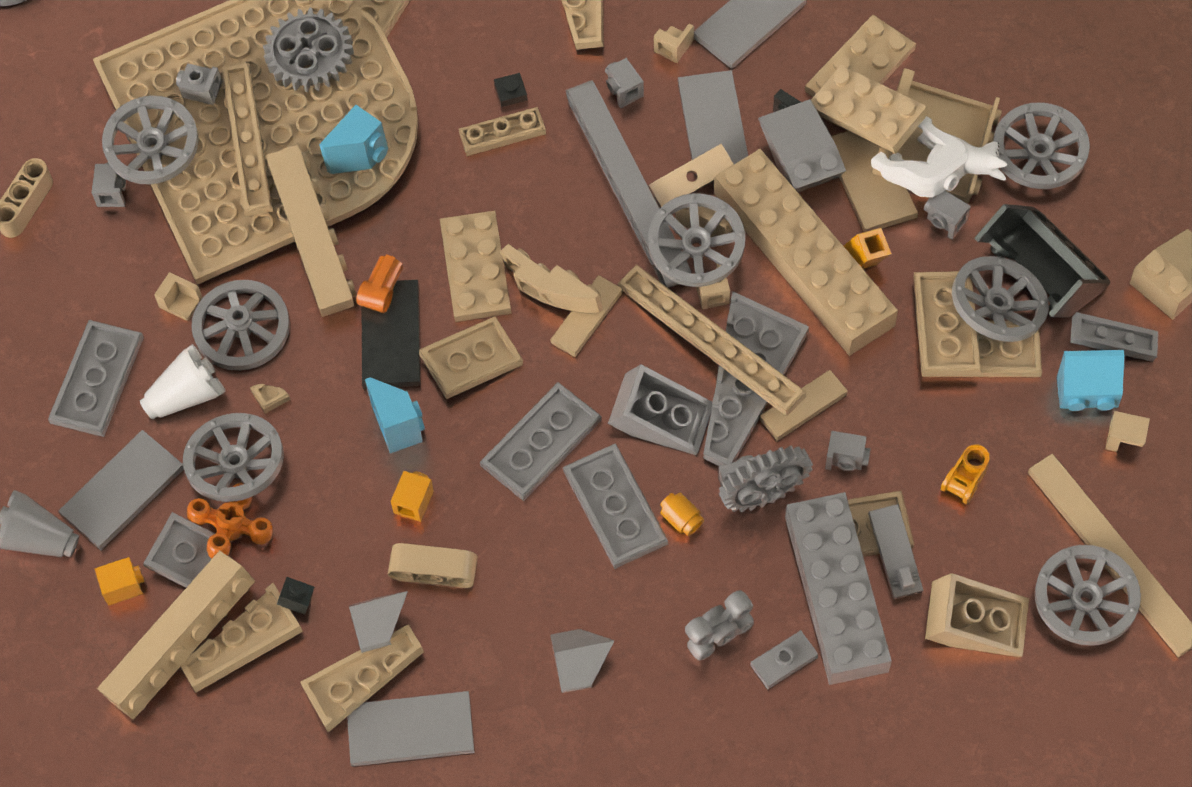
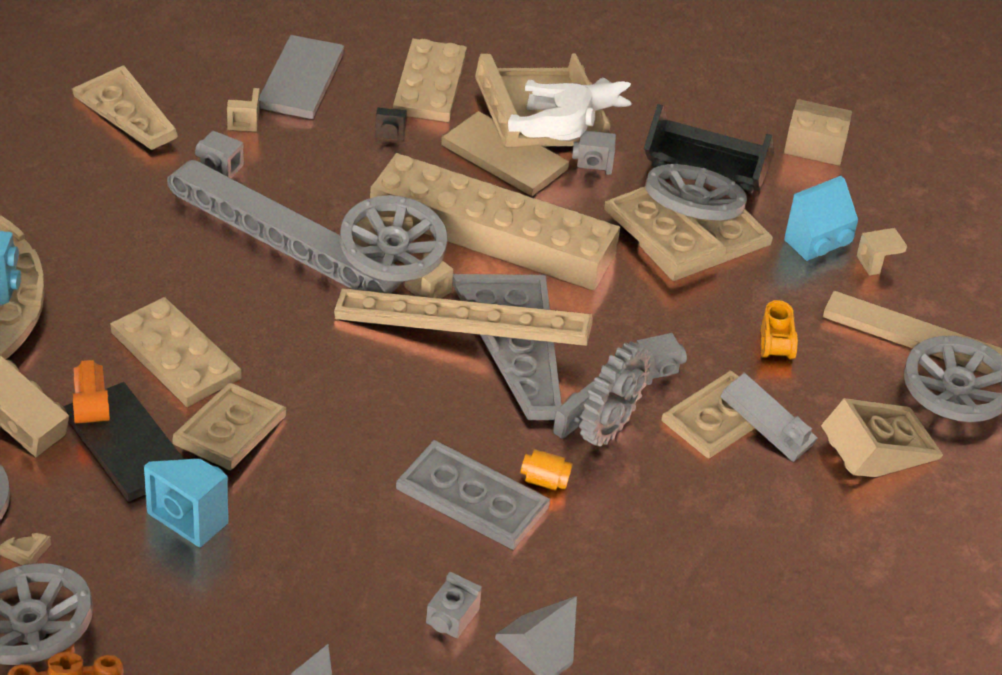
camera: 40 degrees left, 20 degrees down
tan beam [387,543,478,588] -> none
light orange brick [391,471,434,522] -> none
tan tile [459,107,546,156] -> none
light grey tile [480,382,602,501] -> none
pearl dark grey plate [494,73,528,107] -> none
tan slope [500,244,603,313] -> none
tan tile [551,275,622,357] -> none
light grey slope [608,364,713,455] -> none
tan tile [648,143,734,208] -> none
light grey tile [678,70,748,175] -> none
light grey gear [685,590,754,661] -> none
light grey plate [750,630,818,689] -> none
light grey slope [758,99,846,192] -> none
tan tile [760,370,848,441] -> none
light grey brick [785,492,892,685] -> none
tan plate [811,65,929,154] -> none
light orange brick [843,228,892,269] -> none
light grey wheel [993,103,1090,189] -> none
light grey hinge [1070,312,1158,362] -> none
none -> light grey brick [426,572,482,639]

